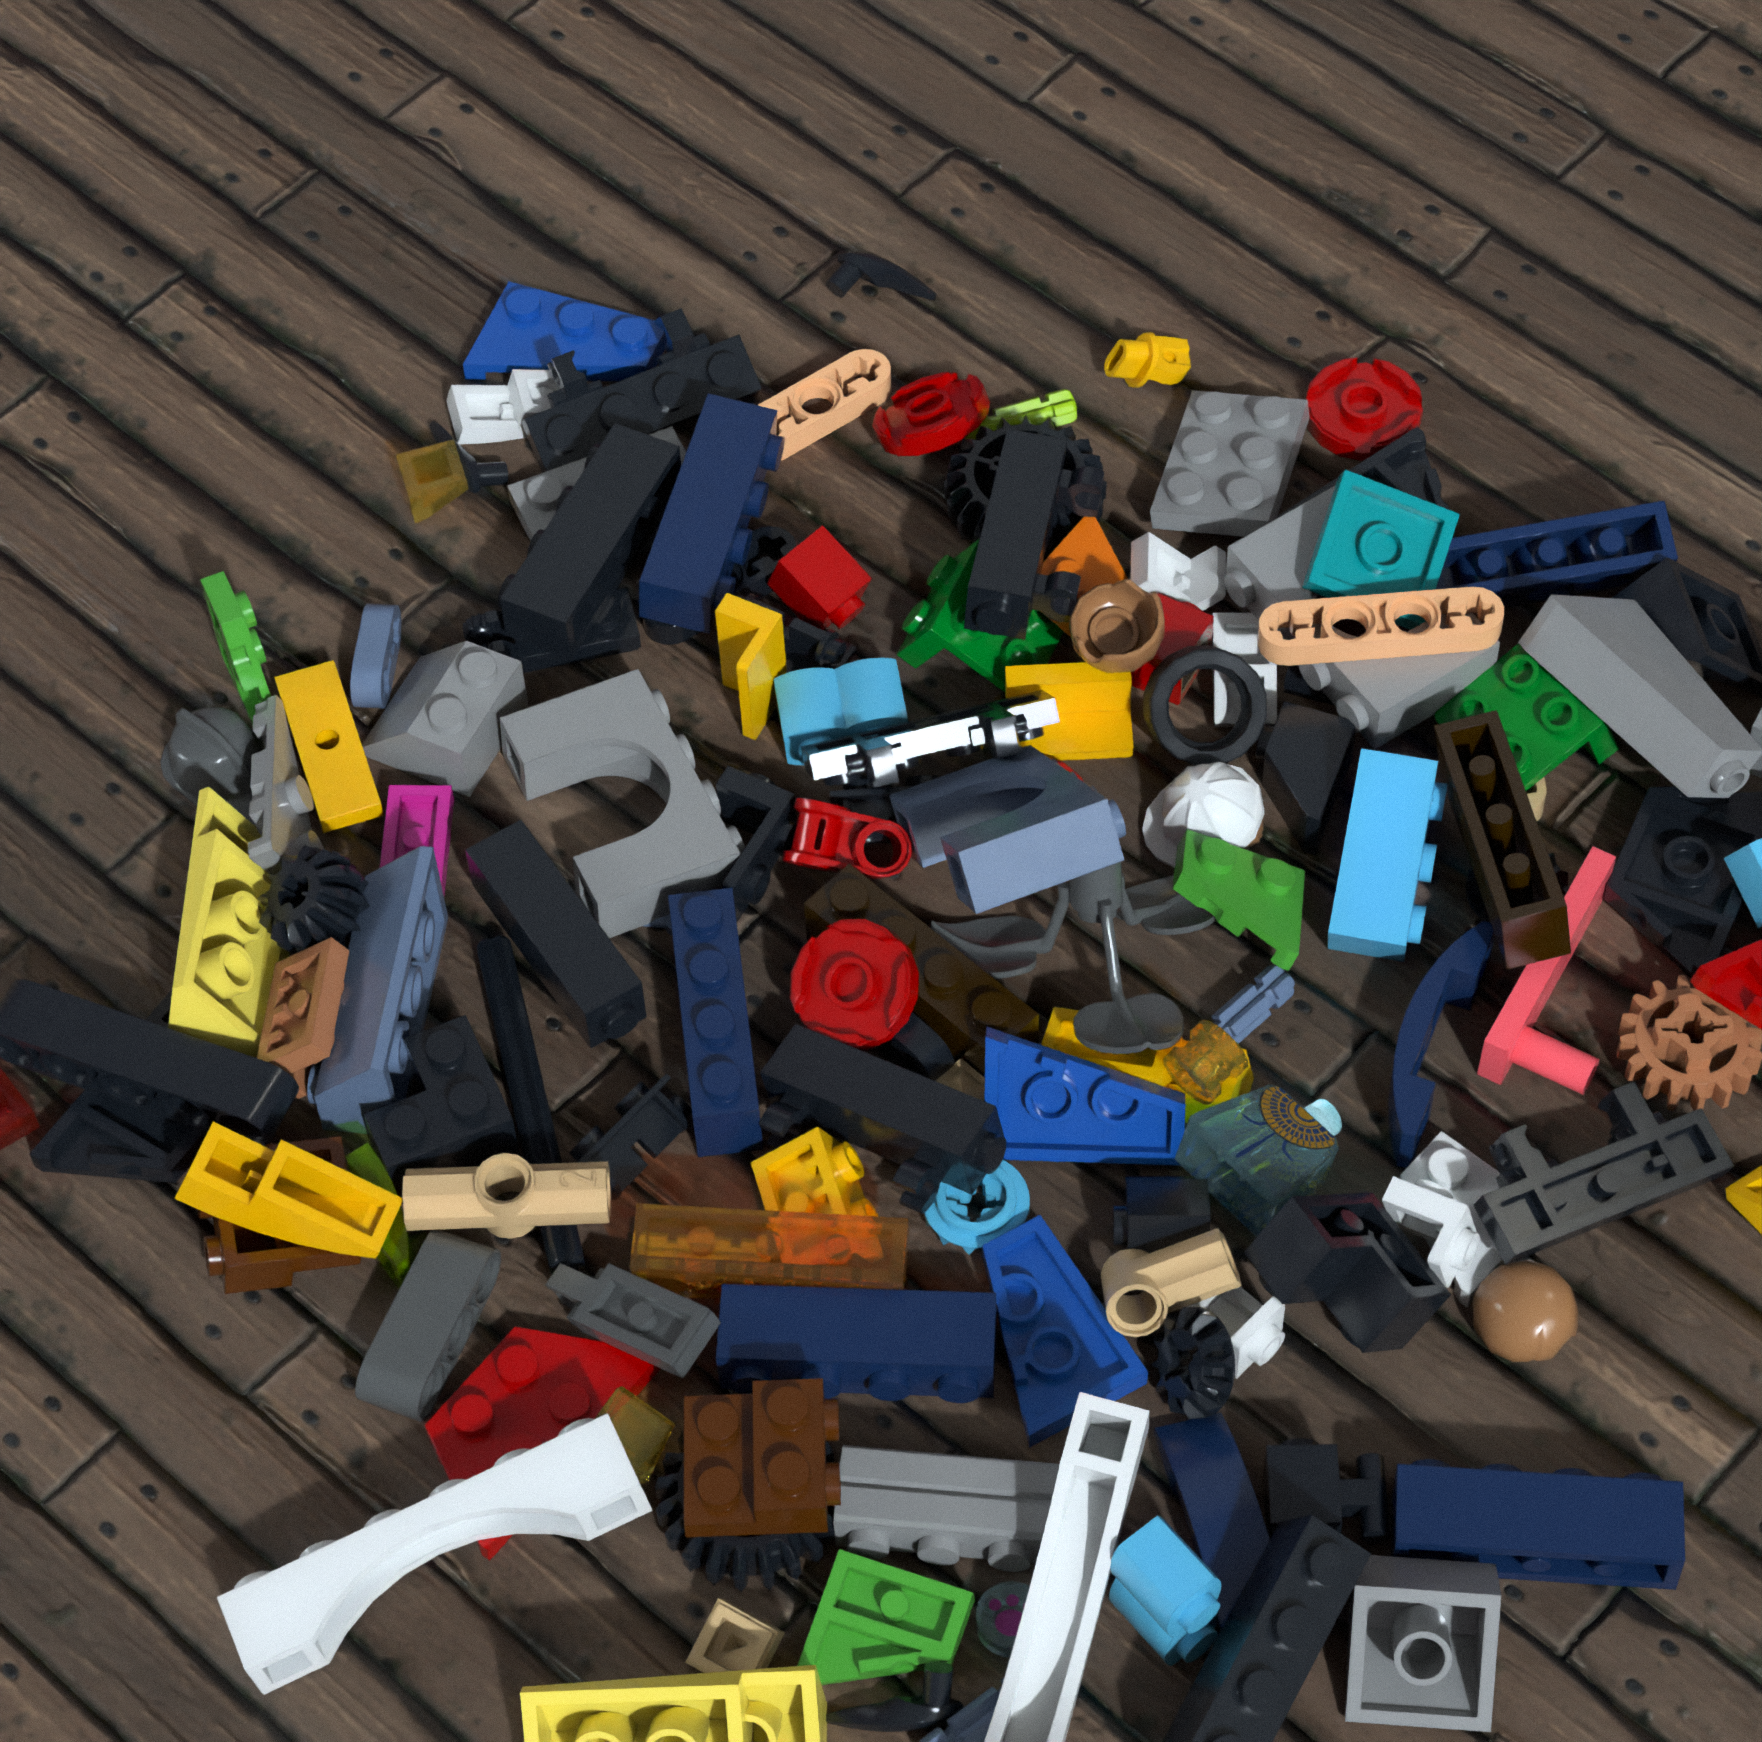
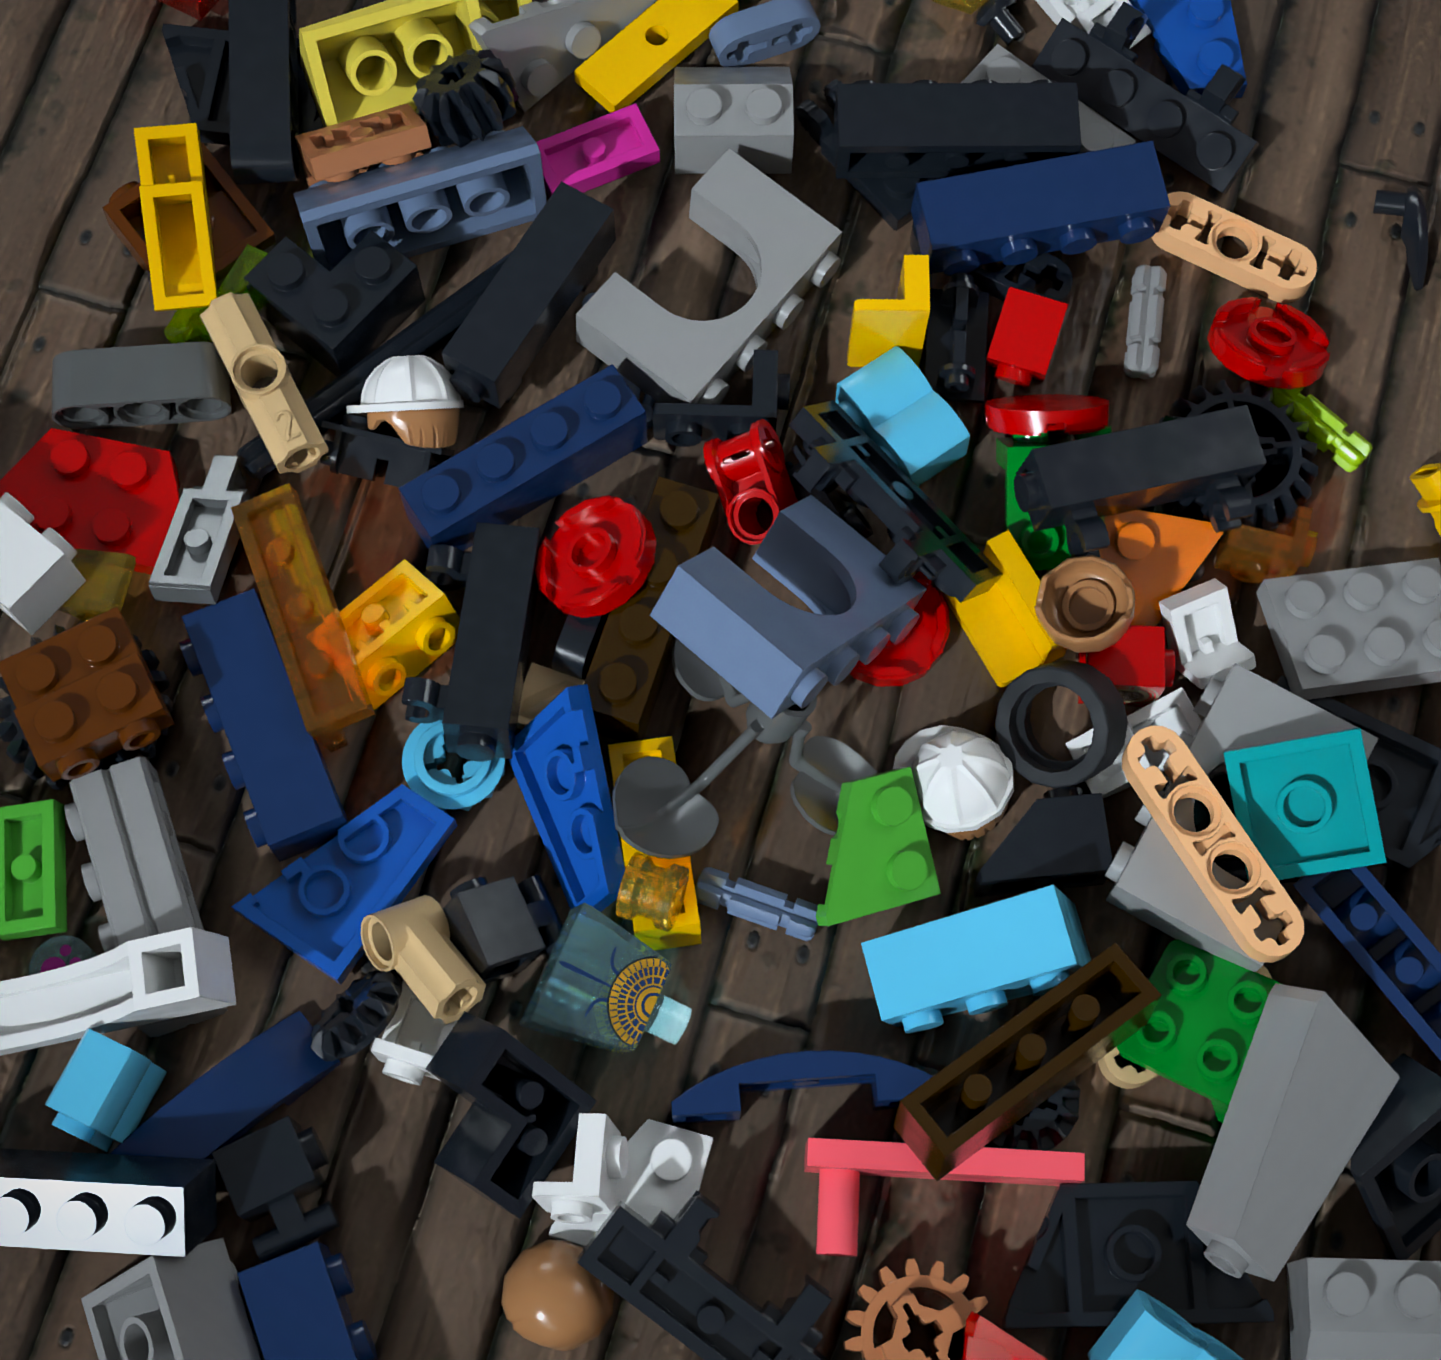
camera: 60 degrees right, 15 degrees up
none -> white piece [346,355,464,448]
none -> red tile [985,394,1109,436]
none -> light grey axle [1123,264,1167,380]
none -> clear orange bracket [1214,506,1318,583]

